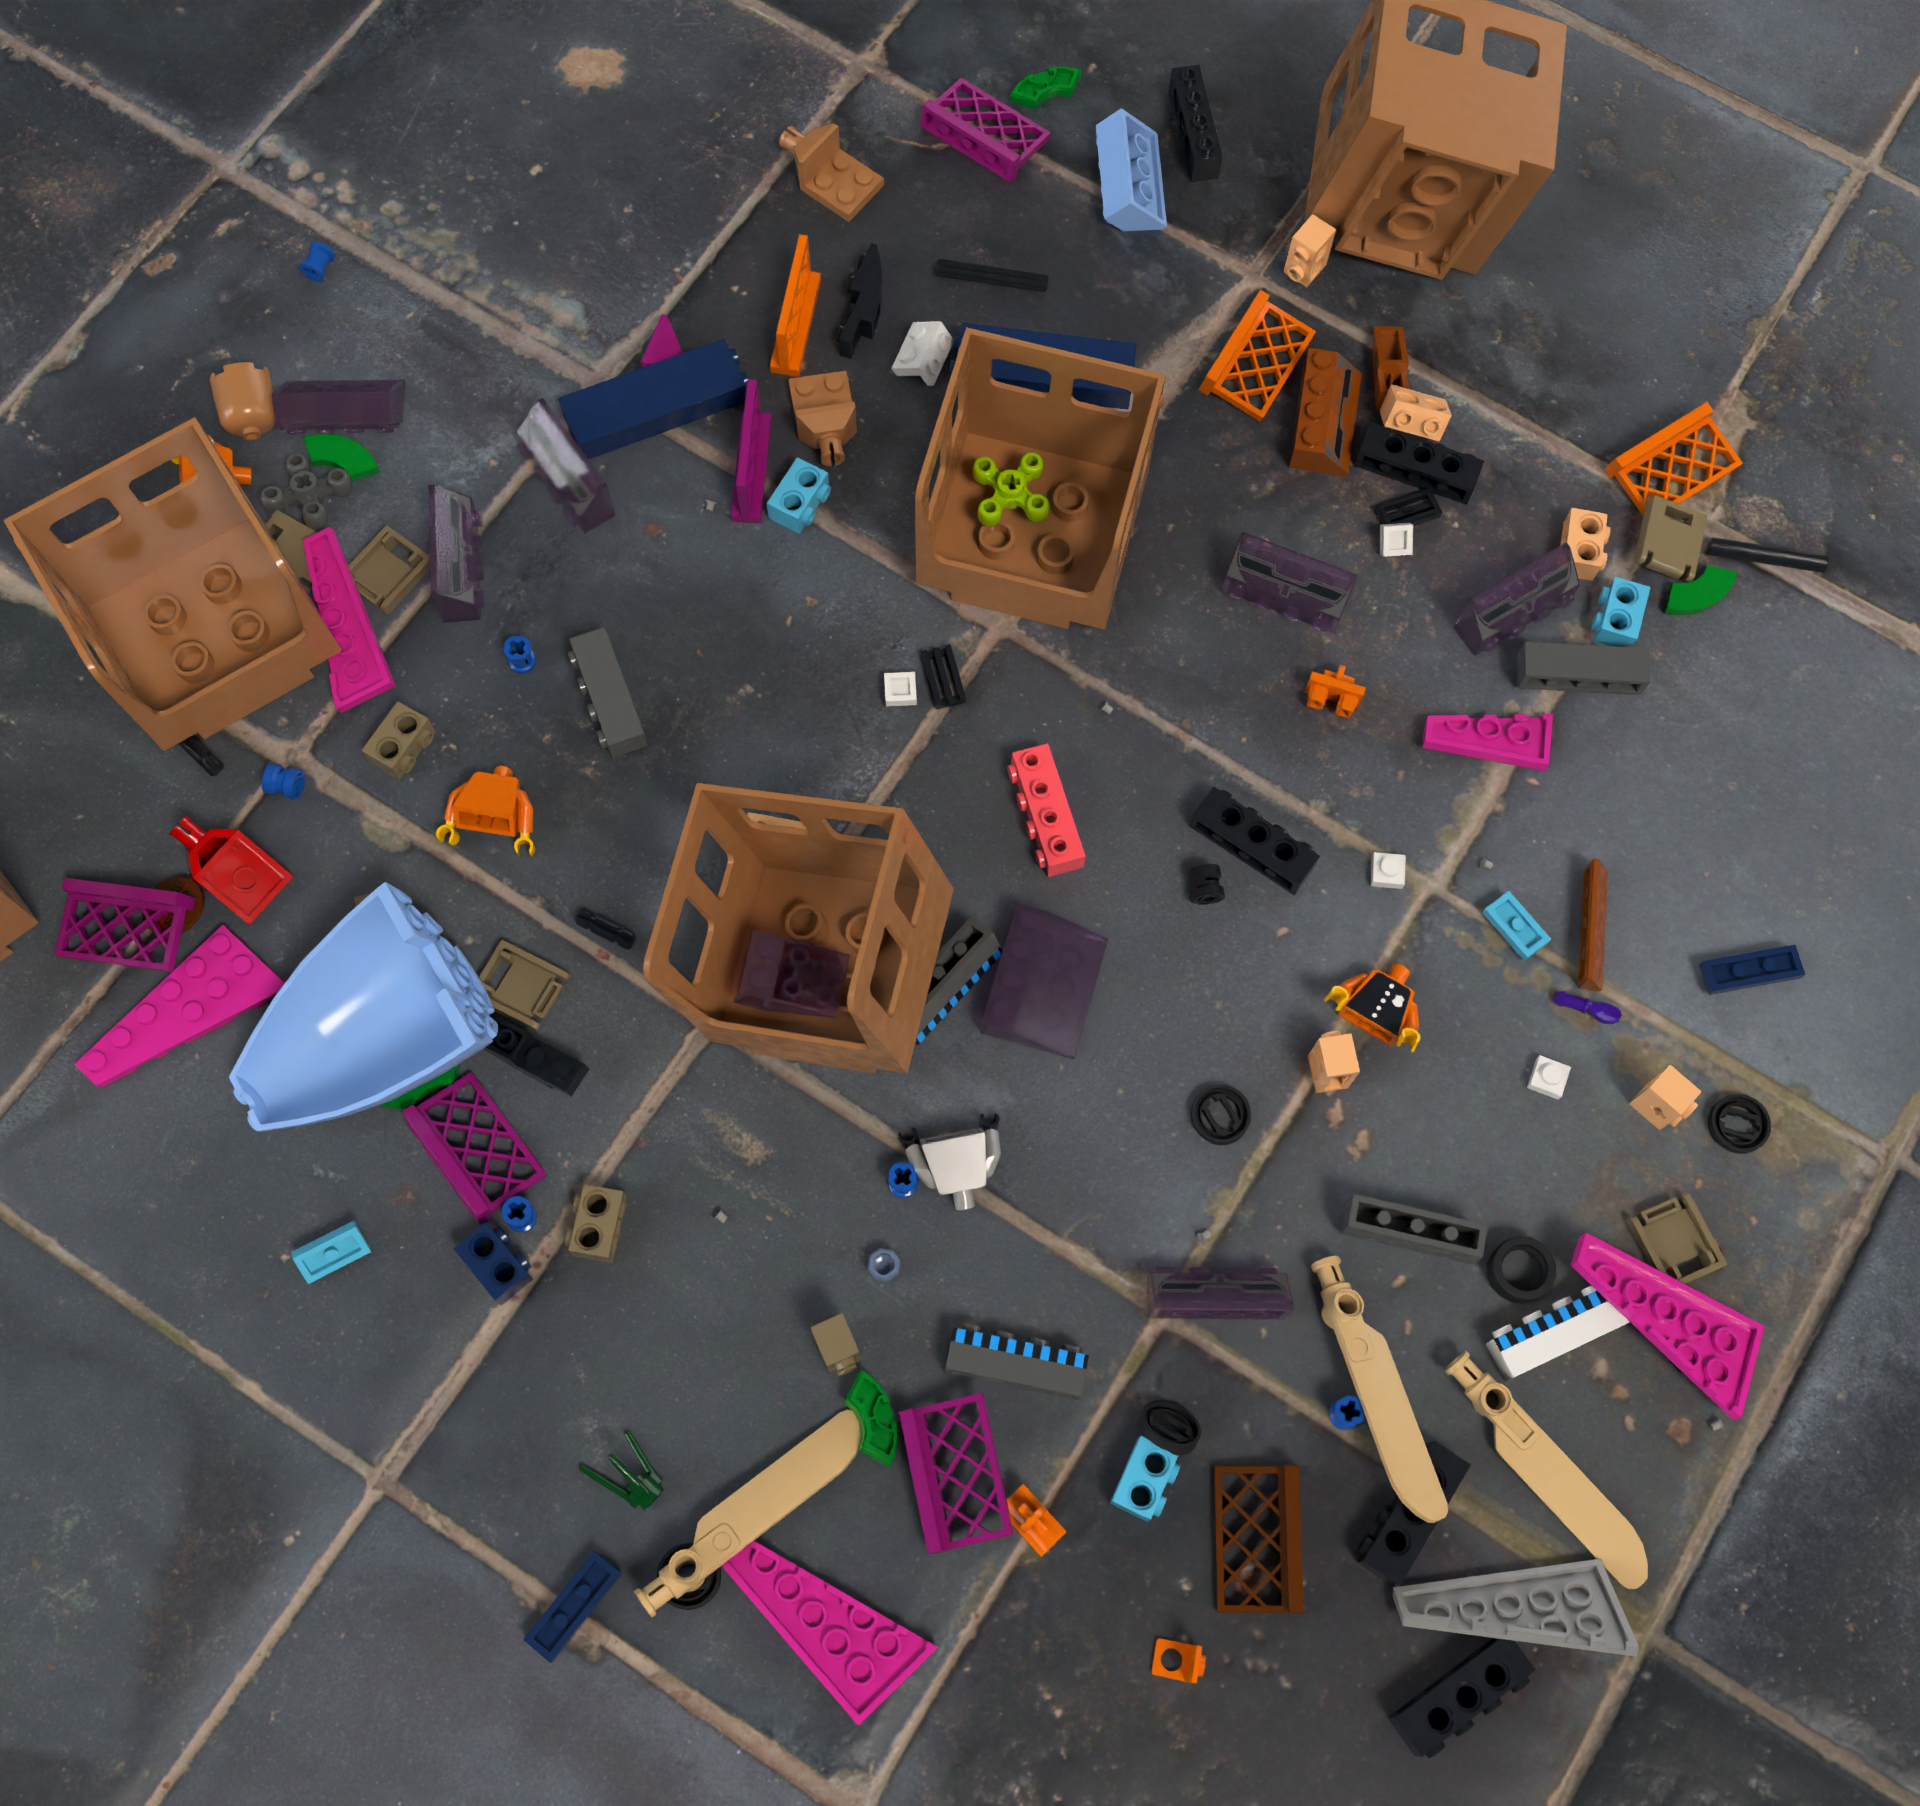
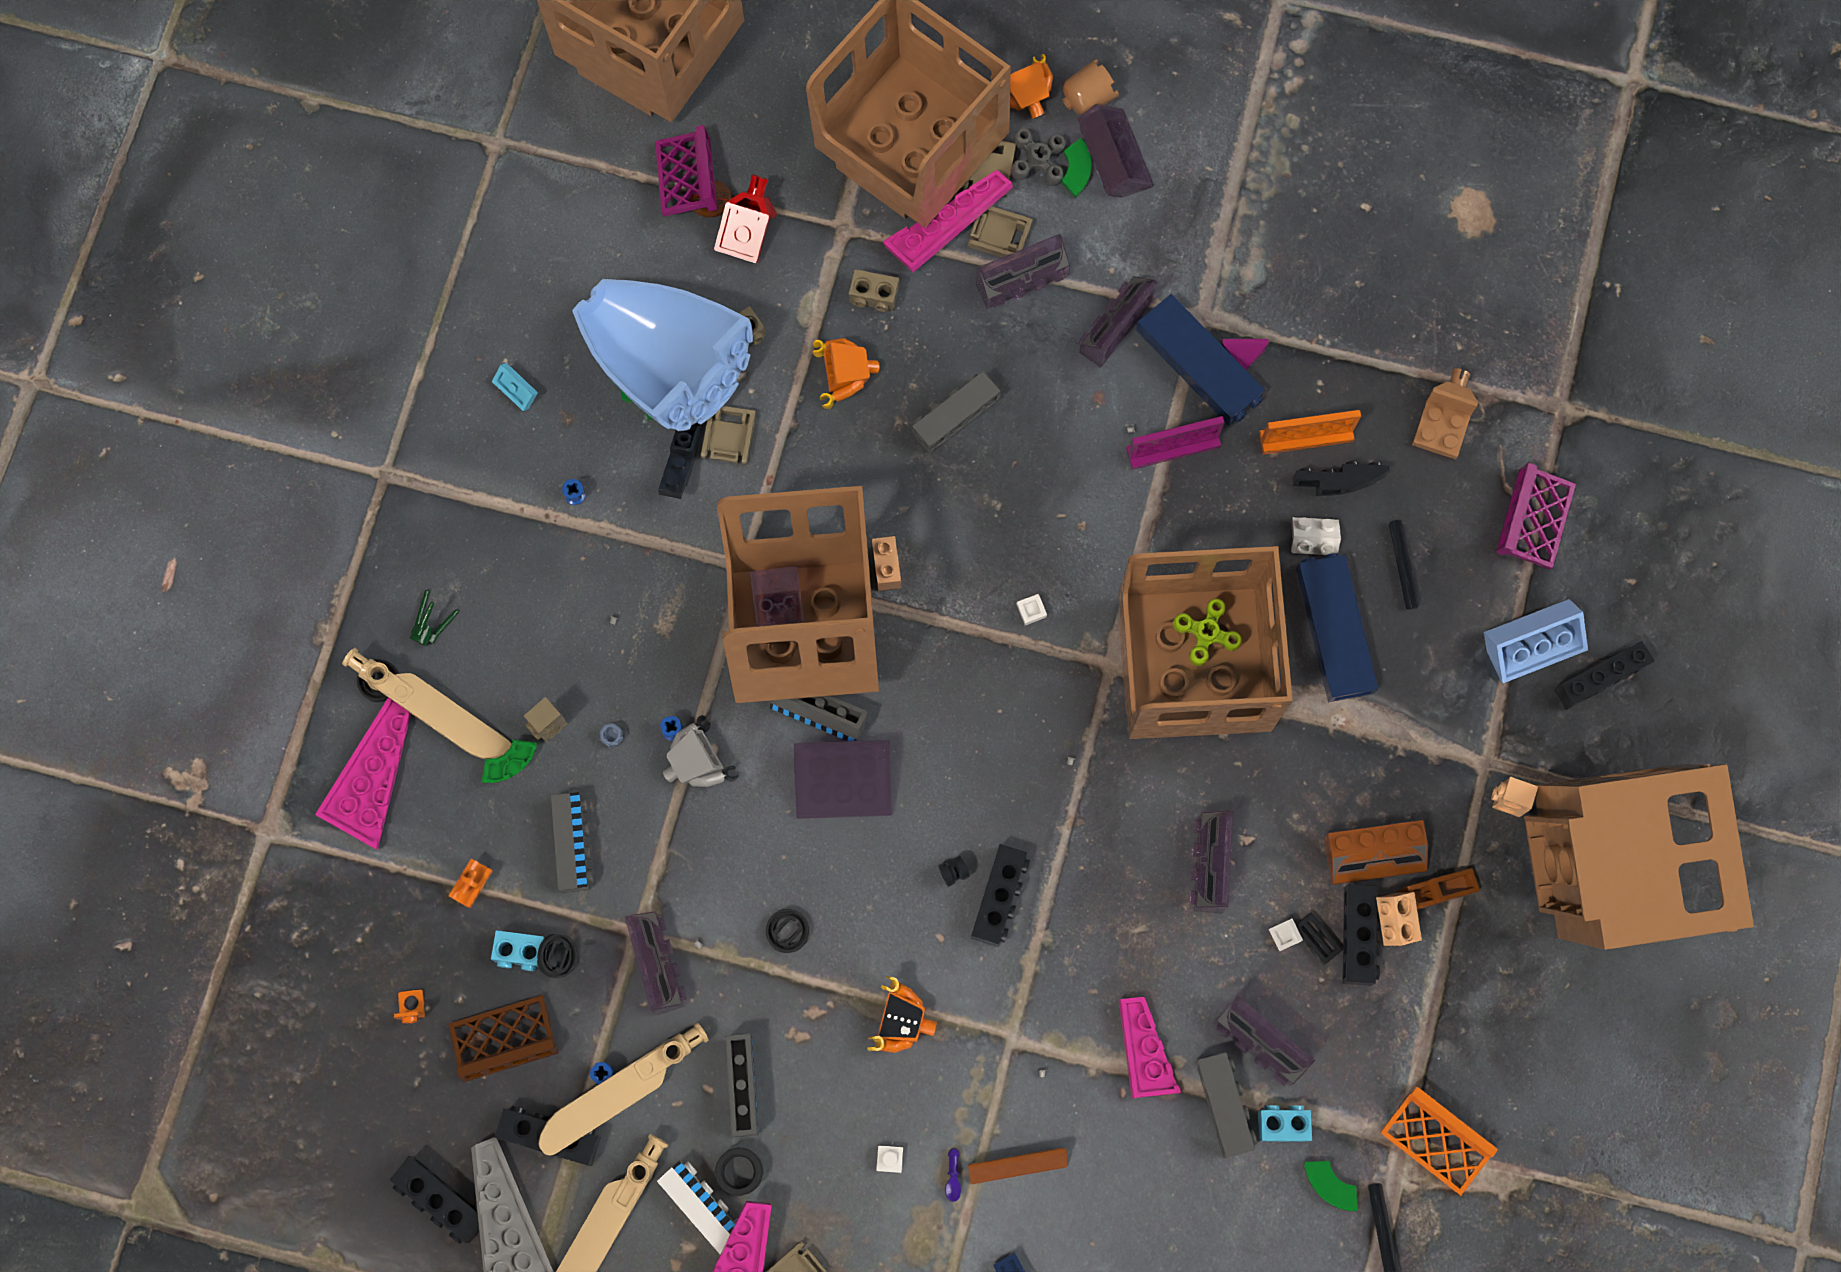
camera: 75 degrees right, 5 degrees up
dark pink wing [74,925,285,1089] -> none
black axle [178,735,224,776] -> none
blue wheel [262,763,305,800] -> none
blue bush [299,241,335,282] -> none
magenta fence [402,1072,547,1226] -> none
dark blue brick [454,1222,533,1306] -> none
blue bush [503,636,536,674] -> none
dark blue plate [523,1551,622,1663] -> none
dark tan brick [565,1184,628,1263] -> none
black axle [575,908,636,950] -> none
medium azure brick [766,457,831,534] -> none
medium nougat plate [788,371,857,466] -> none
magenta fence [899,1393,1014,1554] -> none
black tile [921,644,966,710] -> none
coral brick [1007,743,1086,877] -> none
green tile [1010,67,1082,110] -> none
orange fence [1198,289,1316,422] -> none
orange hips [1305,664,1366,719] -> none
light nougat brick [1308,1031,1360,1093] -> none
white plate [1371,852,1406,889] -> none
medium azure plate [1482,891,1552,961] -> none
light nougat brick [1557,508,1610,581] -> none
light nougat brick [1629,1065,1702,1130] -> none
dark tan container [1634,495,1708,583] -> none

